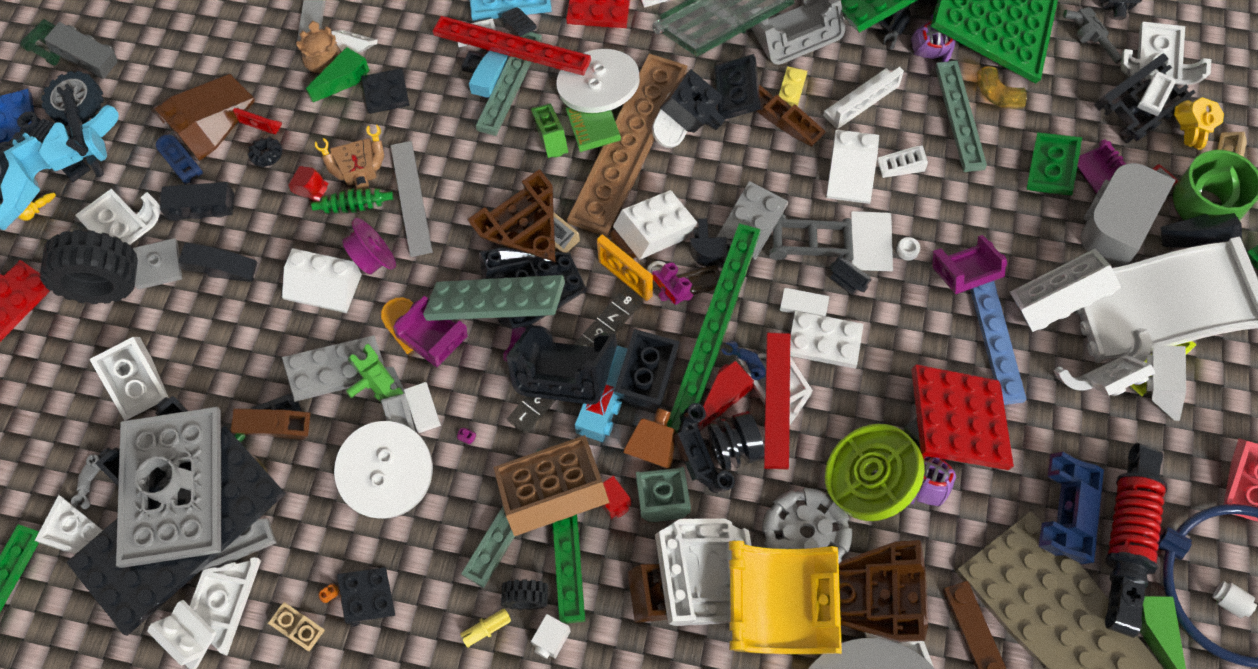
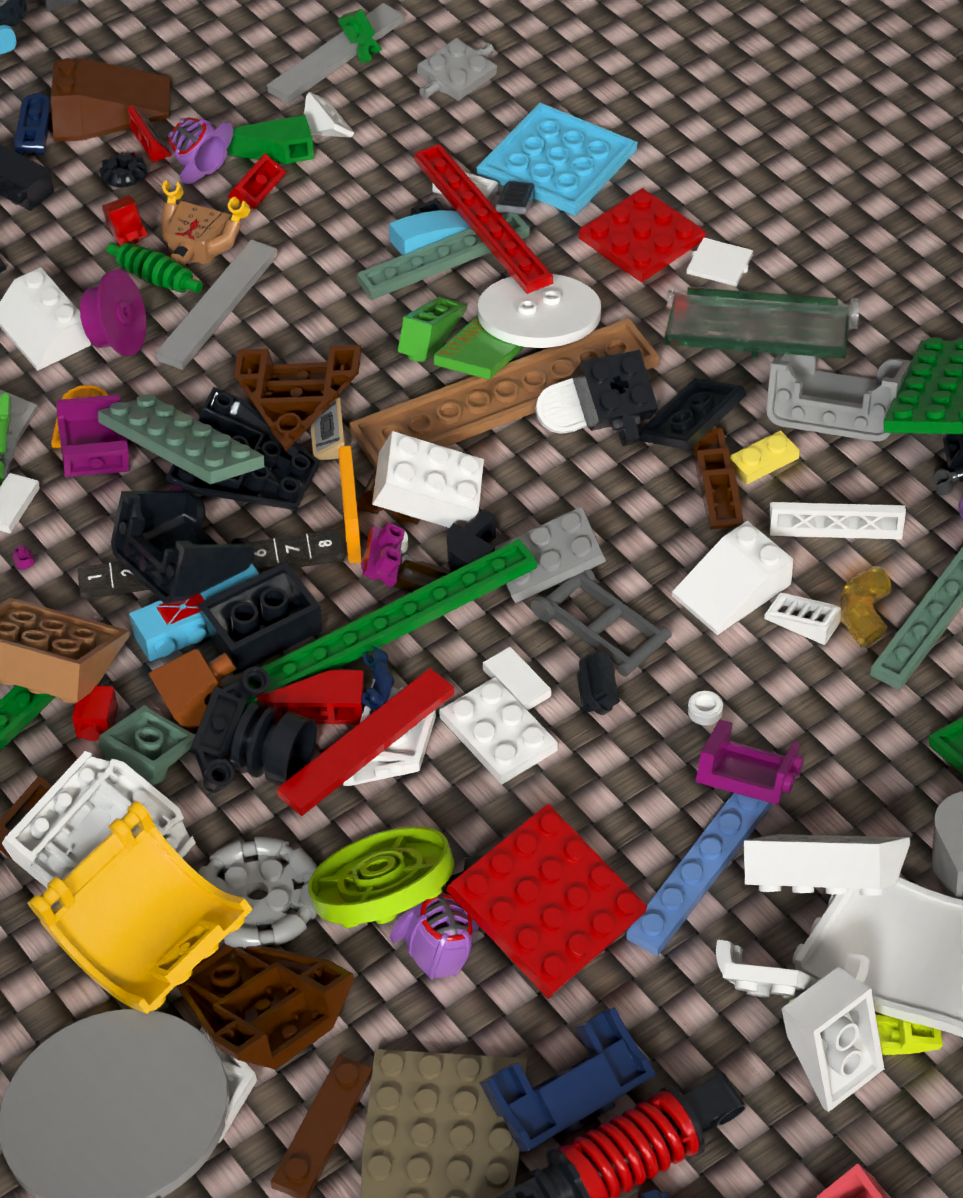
camera: 40 degrees right, 15 degrees down
medium nougat hair [296,20,341,74] -> none
black plate [362,68,410,114] -> none
white sticker [851,211,893,271] -> none
none -> medium lavender piece [168,117,233,184]
none -> red slope [227,153,287,209]
none -> clear yellow cylinder [839,566,891,648]

